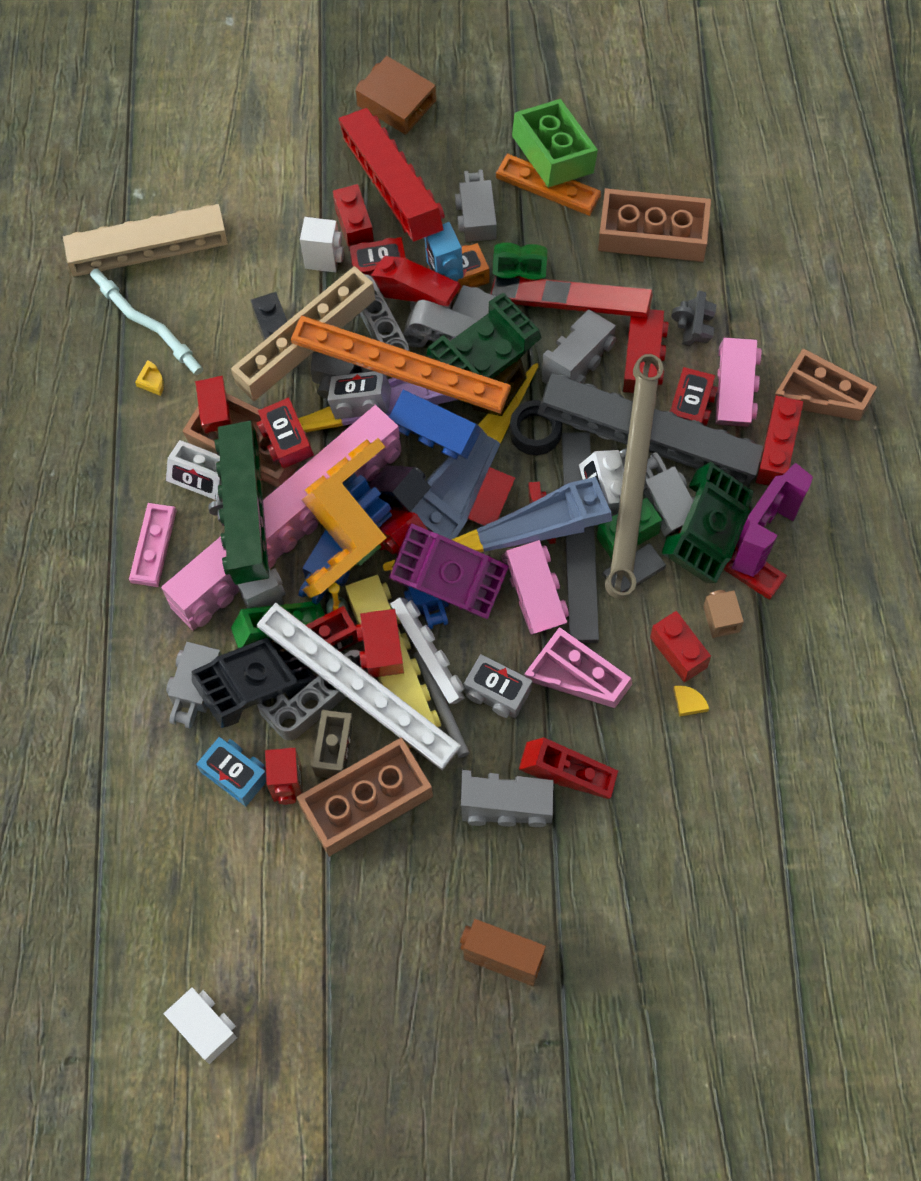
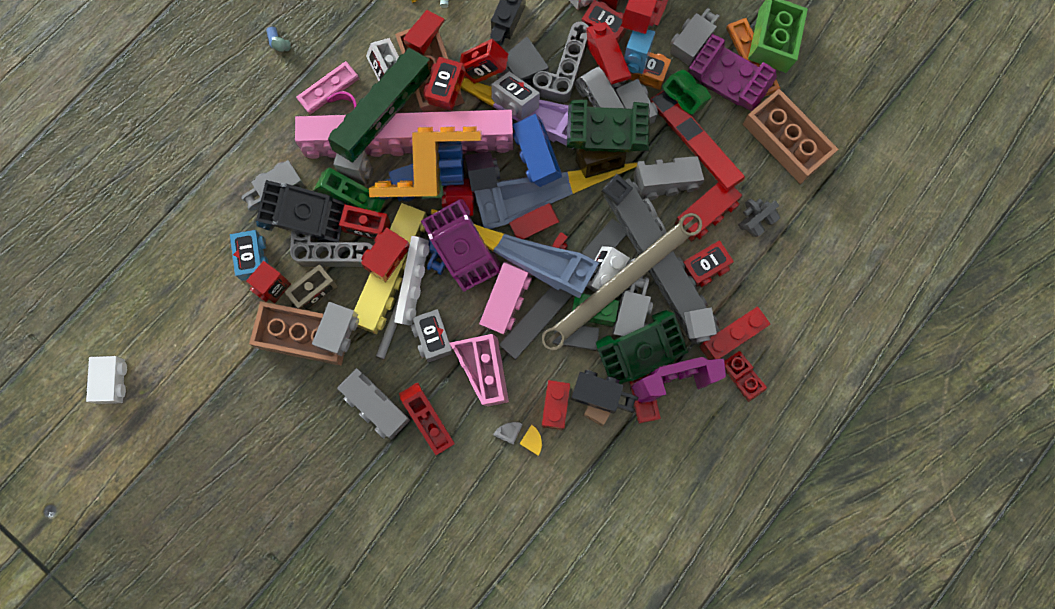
camera: 40 degrees right, 10 degrees up
tan brick [231,266,375,402] -> none
white tile [257,602,461,770] -> none
orange tile [291,315,511,414] -> none
hinge [326,582,349,614] -> none
dark orange brick [460,919,546,986] -> none
black tyre [510,400,562,456] -> none
bright pink wedge [715,338,761,427] -> none
nougat wedge [773,348,877,421] -> none
none -> sand green arm [266,27,291,52]
none -> light grey brick [312,302,359,356]
none -> dark pink helmet [327,91,357,108]
none -> red brick [460,39,509,84]
none -> light grey tile [493,422,523,445]
none -> black brick [571,370,639,414]
none -> black tile [601,174,633,206]
none -> light grey brick [684,307,717,342]
none -> magenta plate [687,34,777,111]
none -> red slope [724,351,767,402]

